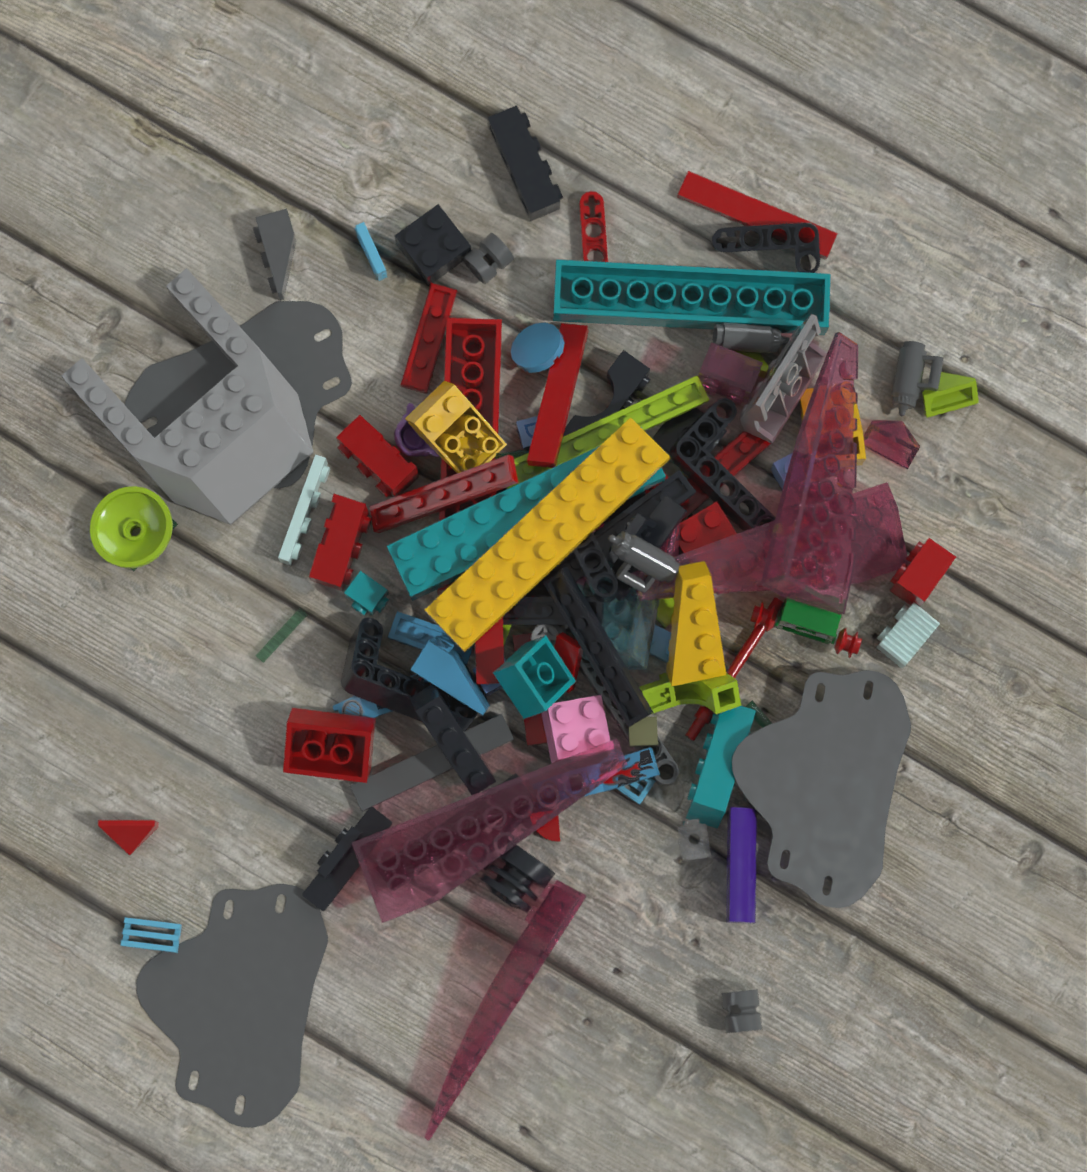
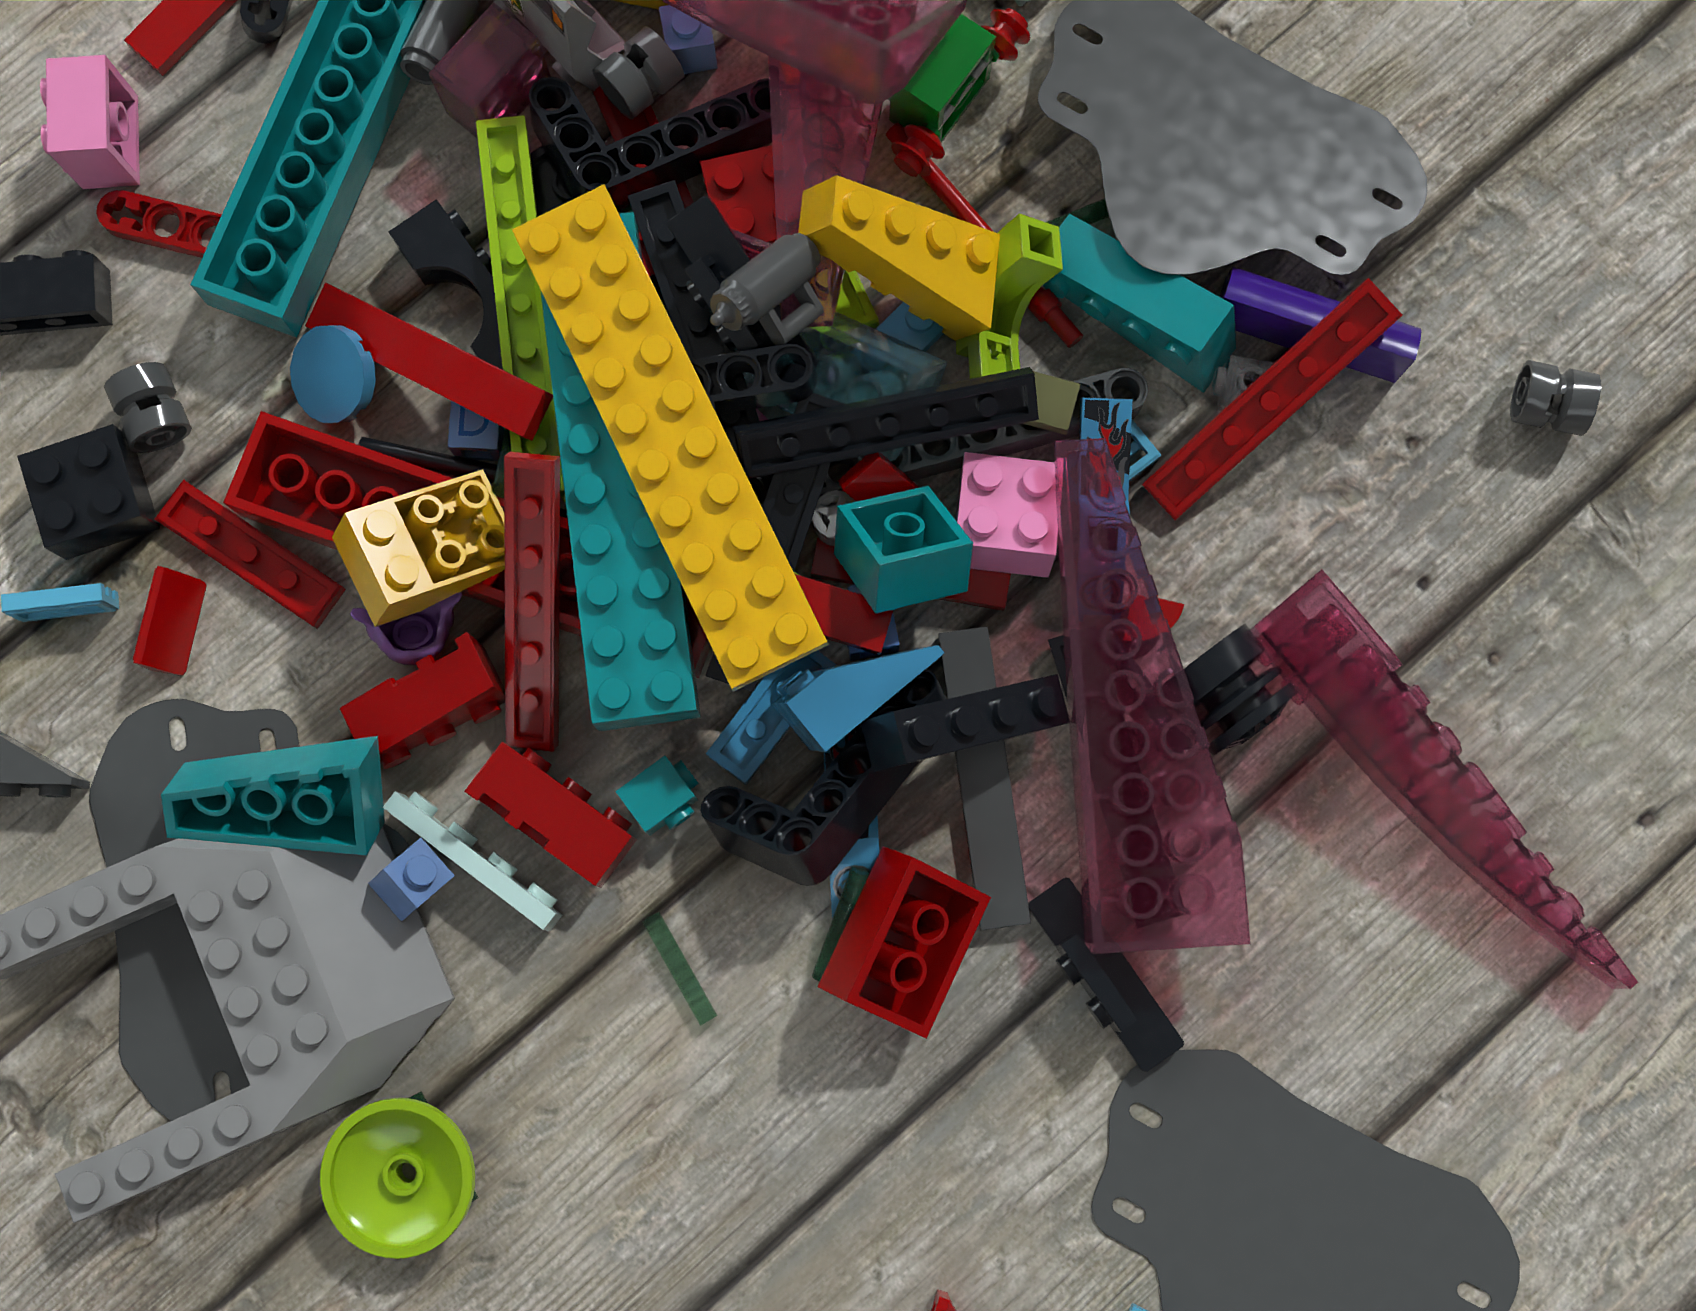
camera: 70 degrees left, 0 degrees up
none -> bright pink brick [40,55,140,189]
none -> red slope [133,566,207,676]
none -> teal wedge [161,736,385,855]
none -> black bar [358,437,504,485]
none -> medium blue brick [368,838,455,922]
none -> dark grey wheel [592,26,685,120]
none -> clear green piece [812,867,870,982]
none -> red tile [1142,278,1403,520]

